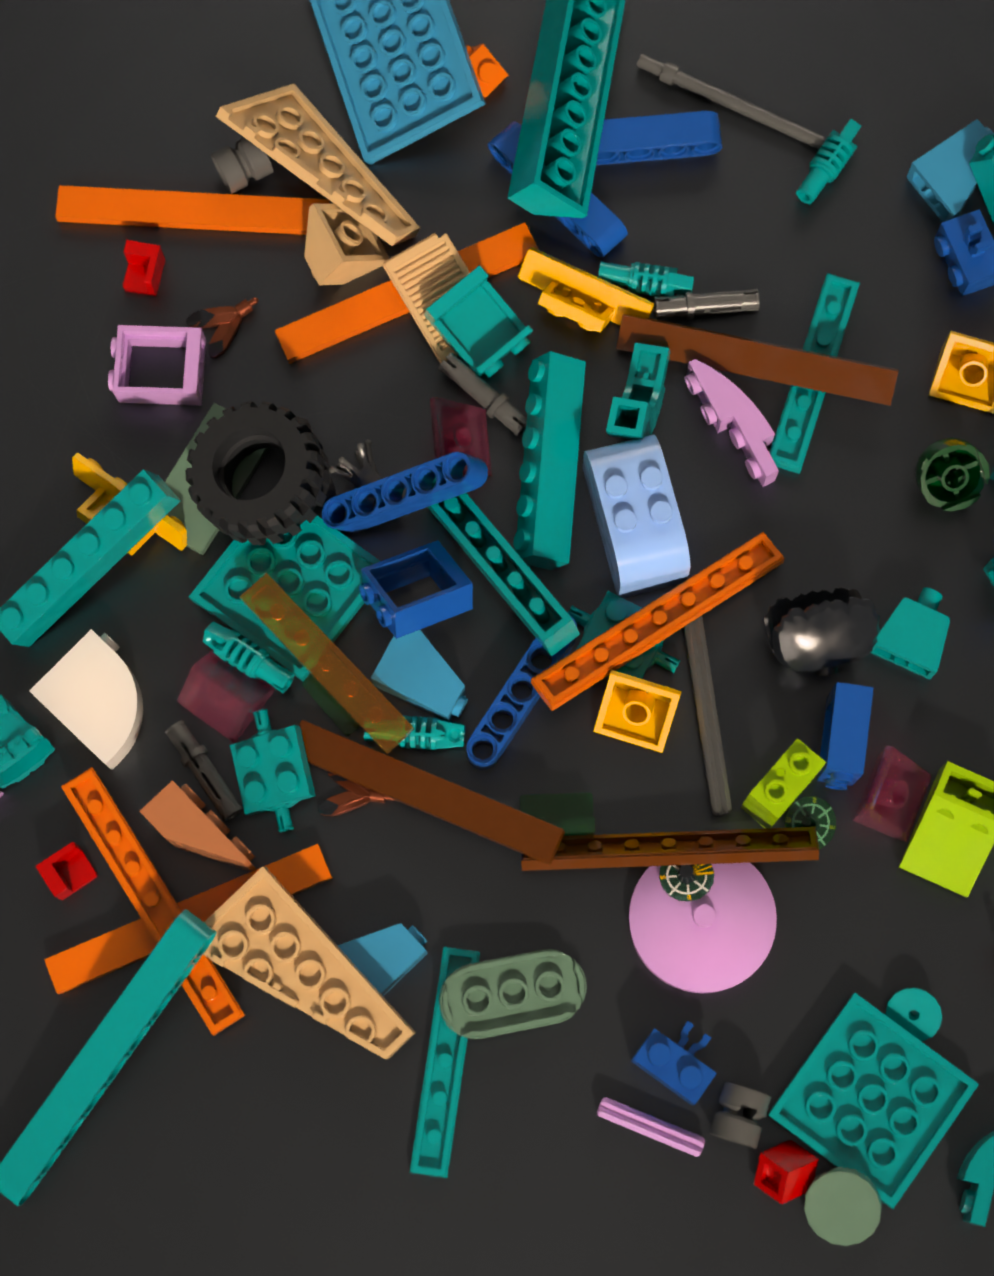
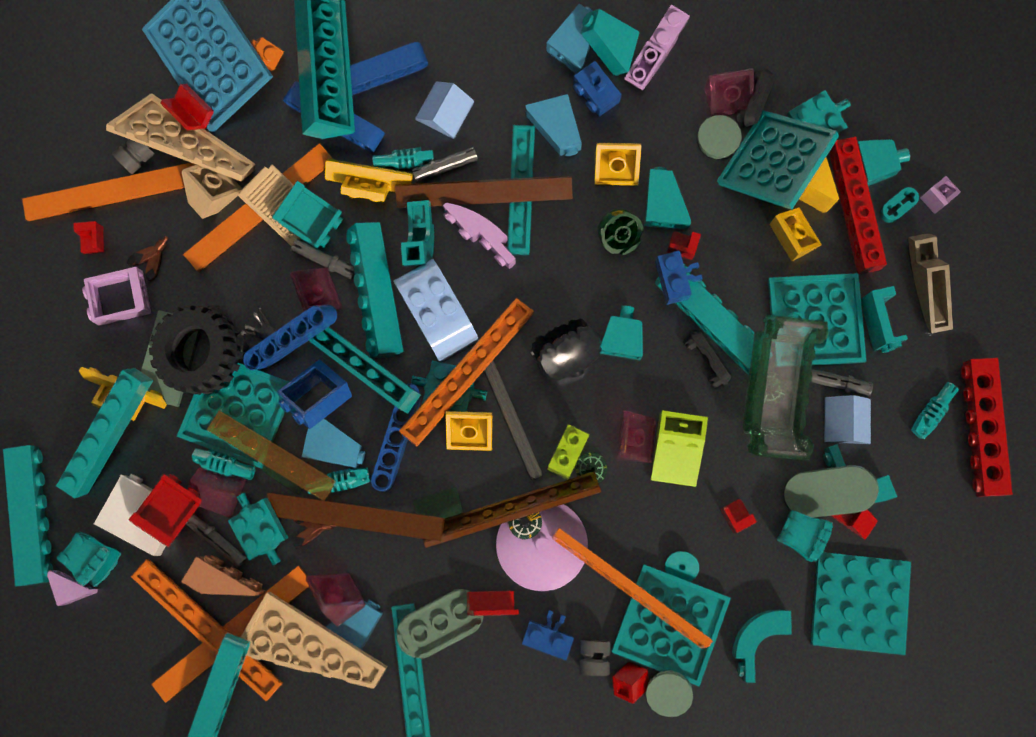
camera: 15 degrees left, 5 degrees up
red panel [35,842,98,901] -> none
lavender axle [597,1097,705,1156] -> none
dark grey bar [637,54,825,149] -> none
teal hinge [796,119,861,204] -> none
blue window [817,682,874,790] -> none
none -> red panel [128,474,202,548]
none -> red panel [160,84,214,130]
none -> clear pink slope [306,573,366,627]
none -> light blue slope [415,82,474,139]
none -> red panel [467,591,519,616]
none -> dark azure slope [525,94,582,156]
none -> orange tile [552,528,713,649]

